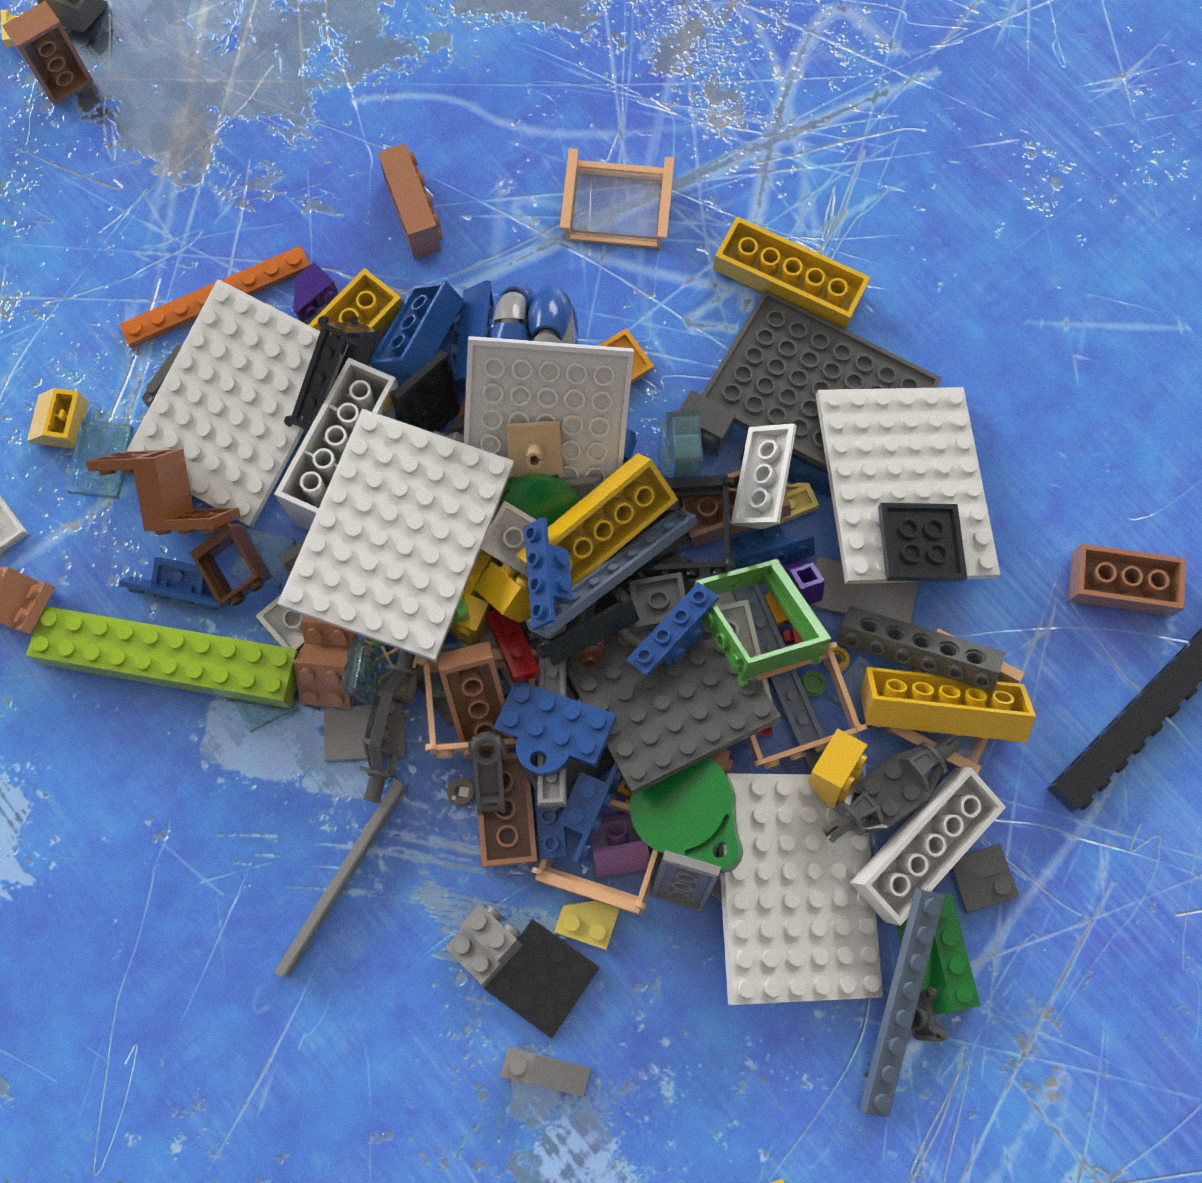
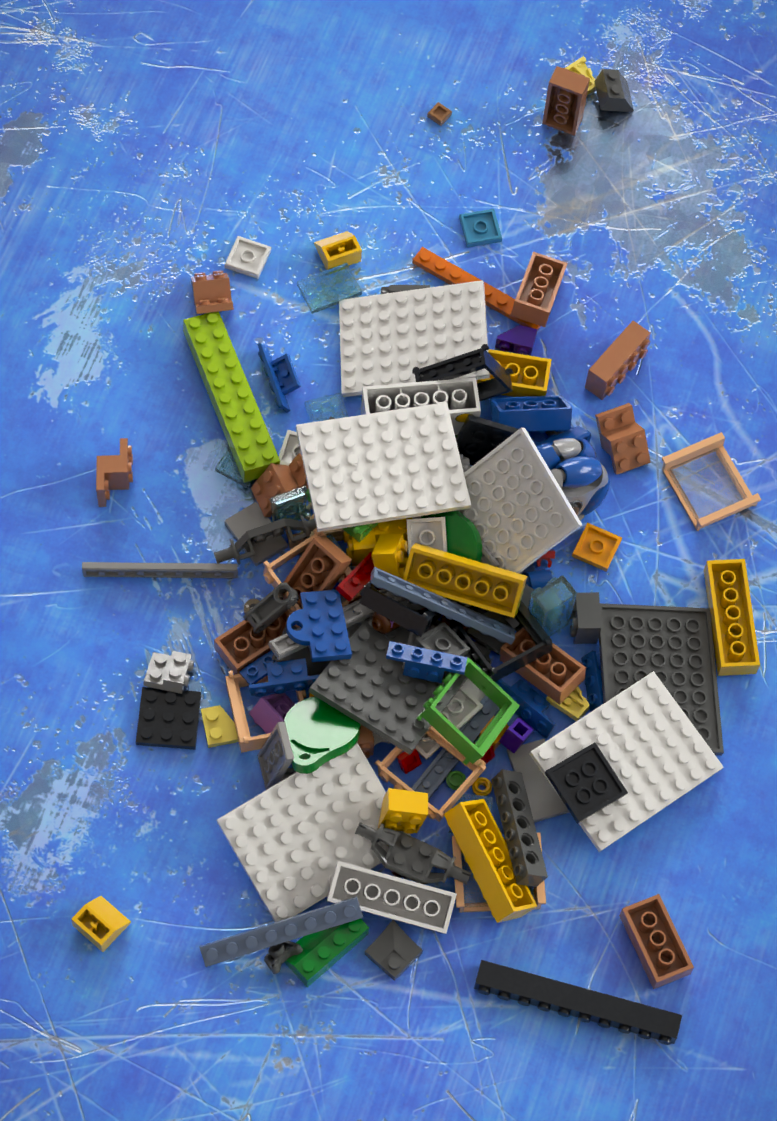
camera: 55 degrees right, 10 degrees down
dark orange bracket [86,449,240,535] -> none
reddish brown window [189,524,272,607] -> none
light grey slope [500,1046,591,1097] -> none
tan tile [506,420,563,477] -> none
blue bracket [524,517,573,630] -> none
white slope [731,424,797,529] -> none
none -> nougat bracket [96,438,133,507]
none -> dark azure tile [459,209,502,248]
none -> nougat brick [510,252,568,327]
none -> nougat bracket [595,403,651,475]

